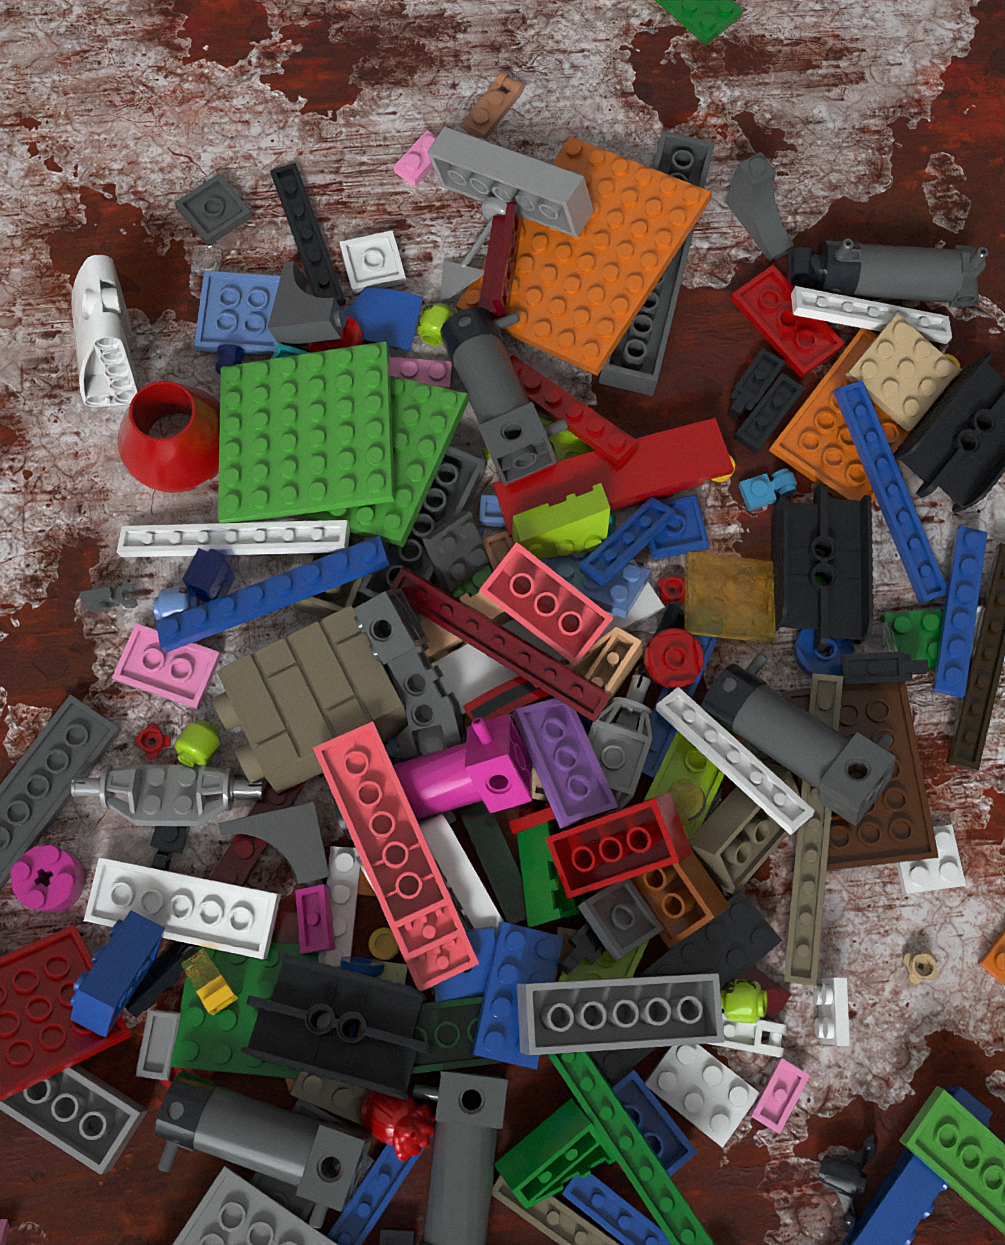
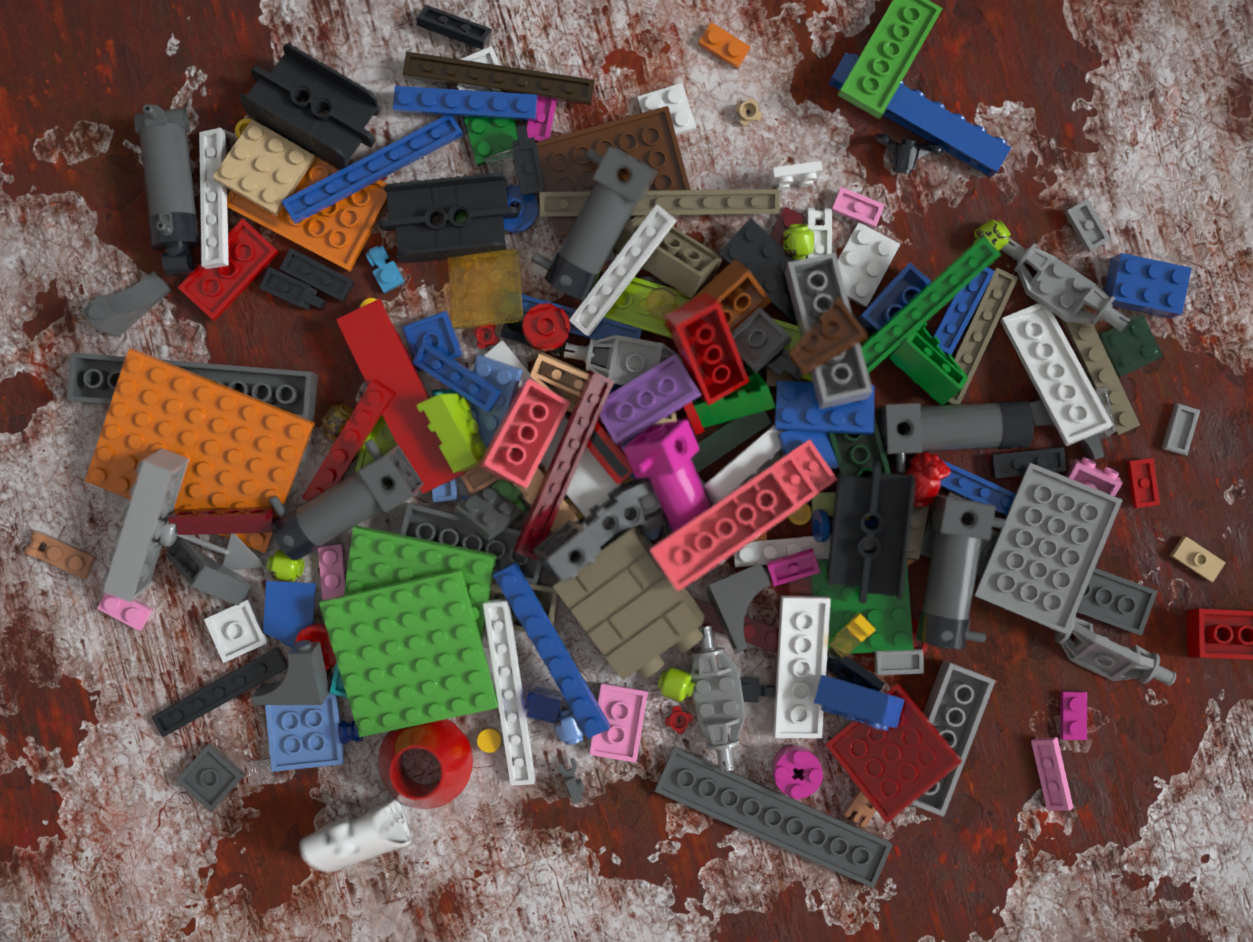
camera: 90 degrees left, 15 degrees up
none -> dark grey arch [166,537,251,606]
none -> clear yellow head [321,404,353,440]
none -> yellow tile [477,727,502,753]
none -> dark pink plate [527,98,557,142]
none -> reddish brown wing [789,297,867,376]

